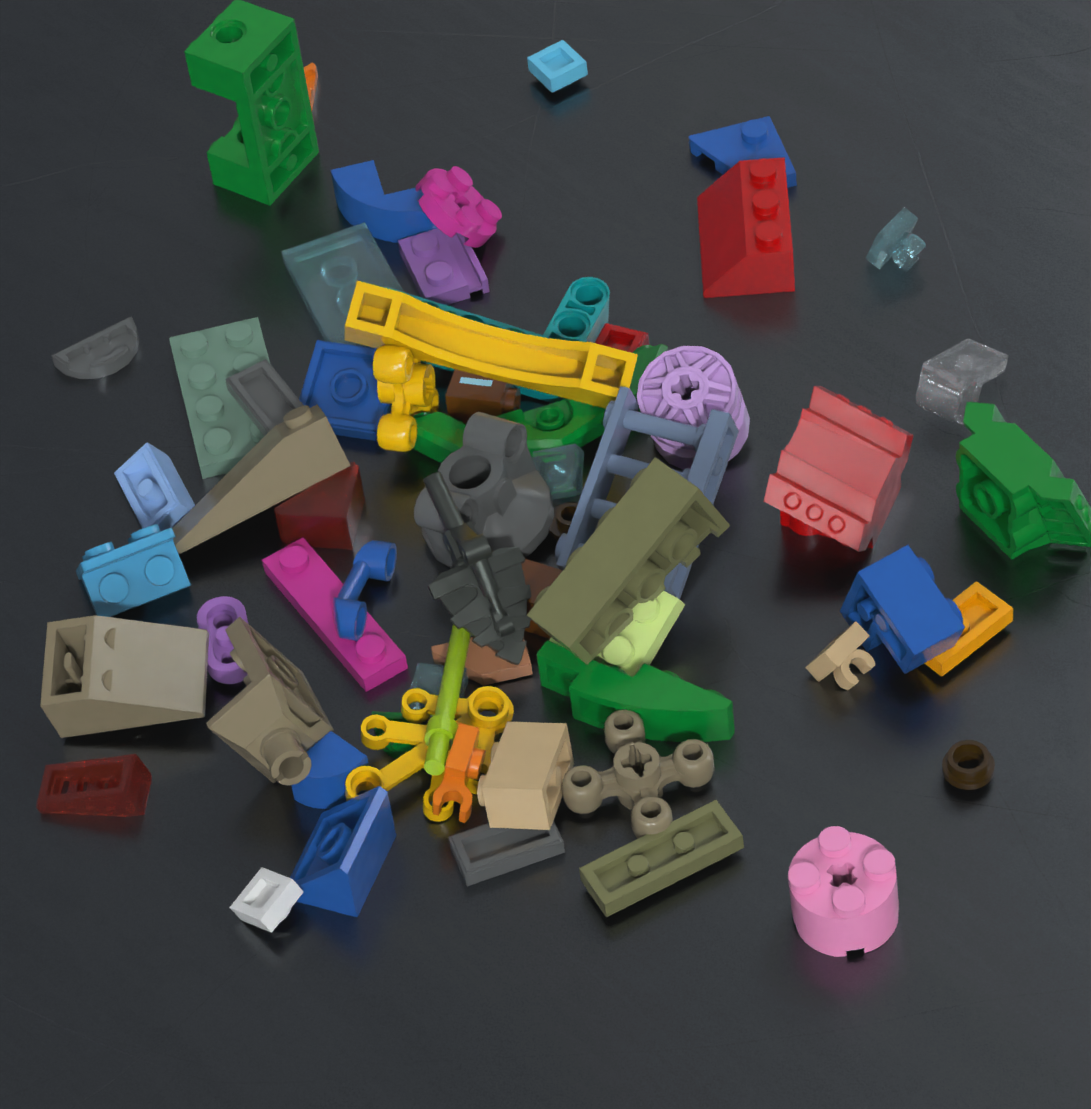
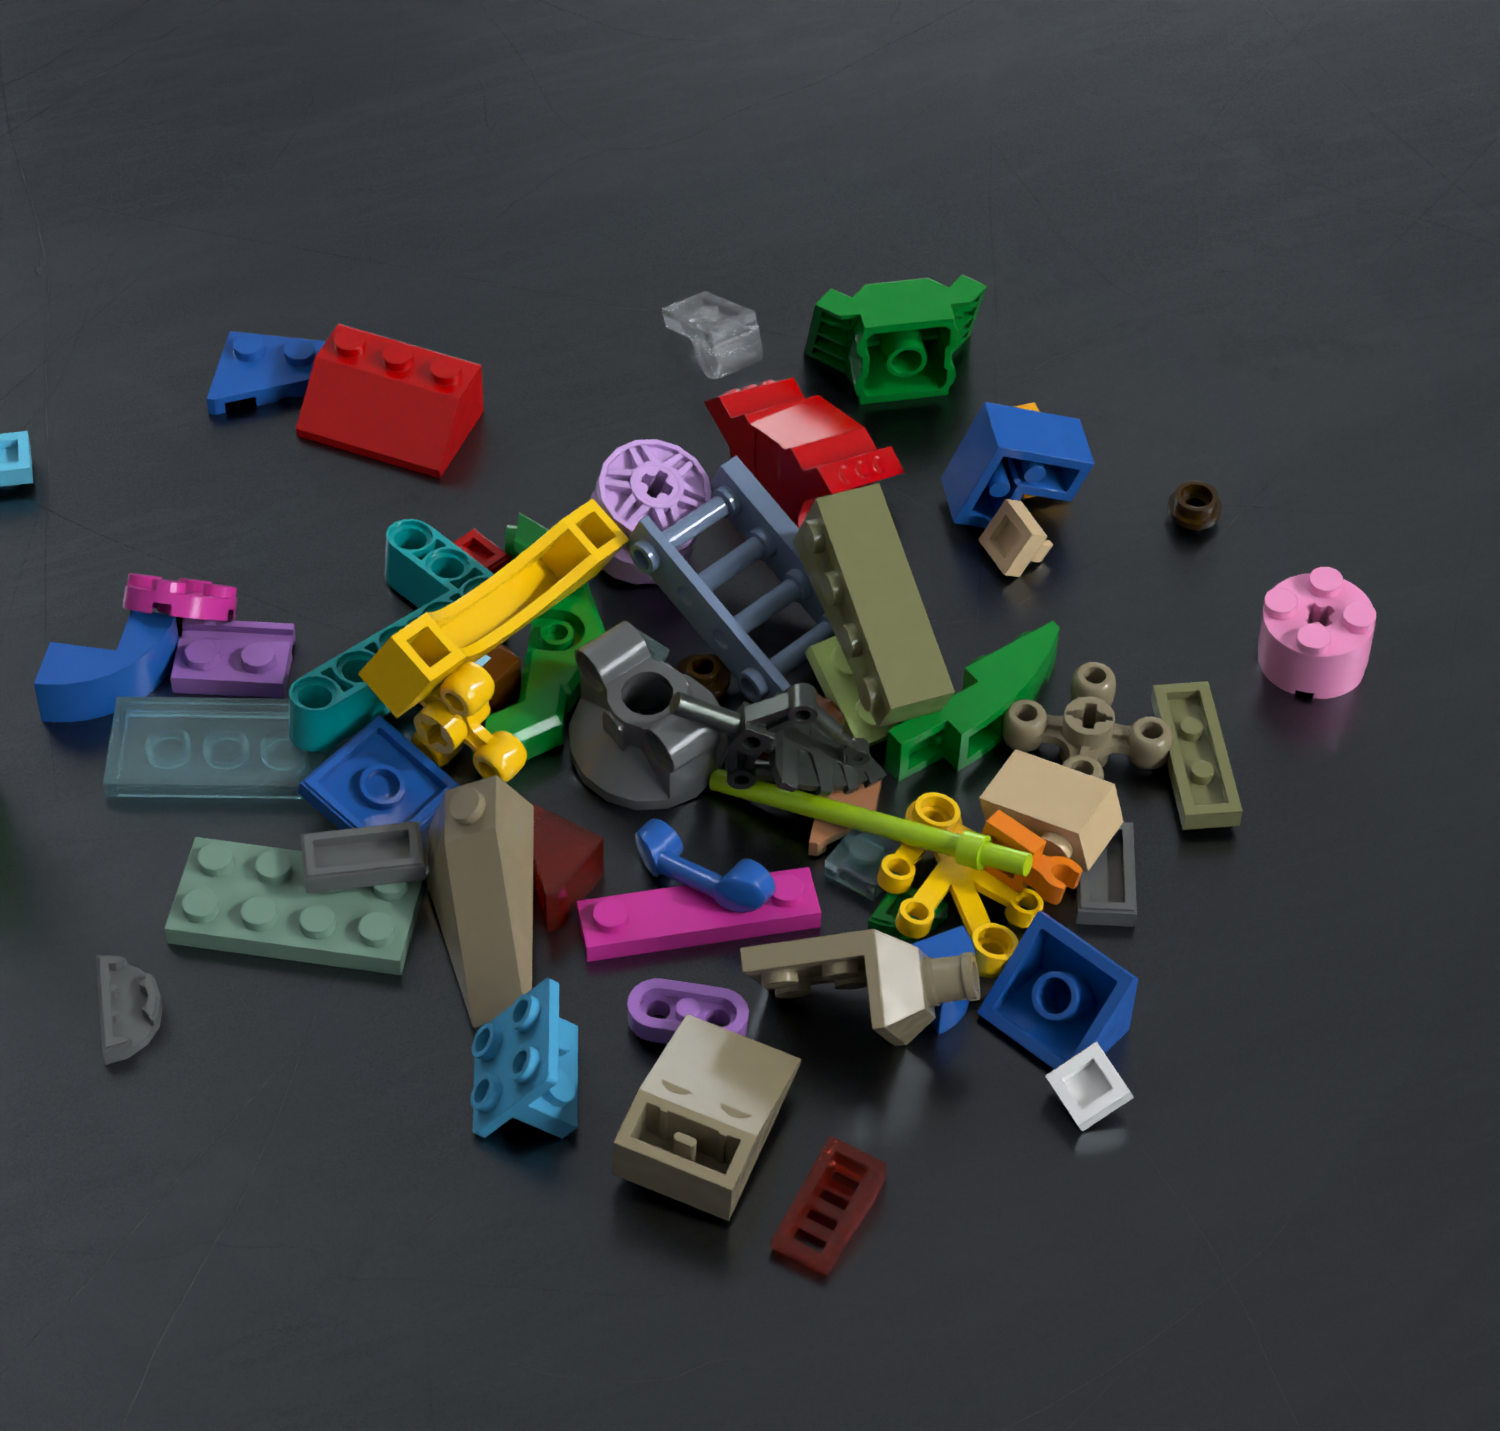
camera: 75 degrees left, 0 degrees up
light blue slope [114,442,195,531] -> none
clear light blue tile [866,207,926,271] -> none

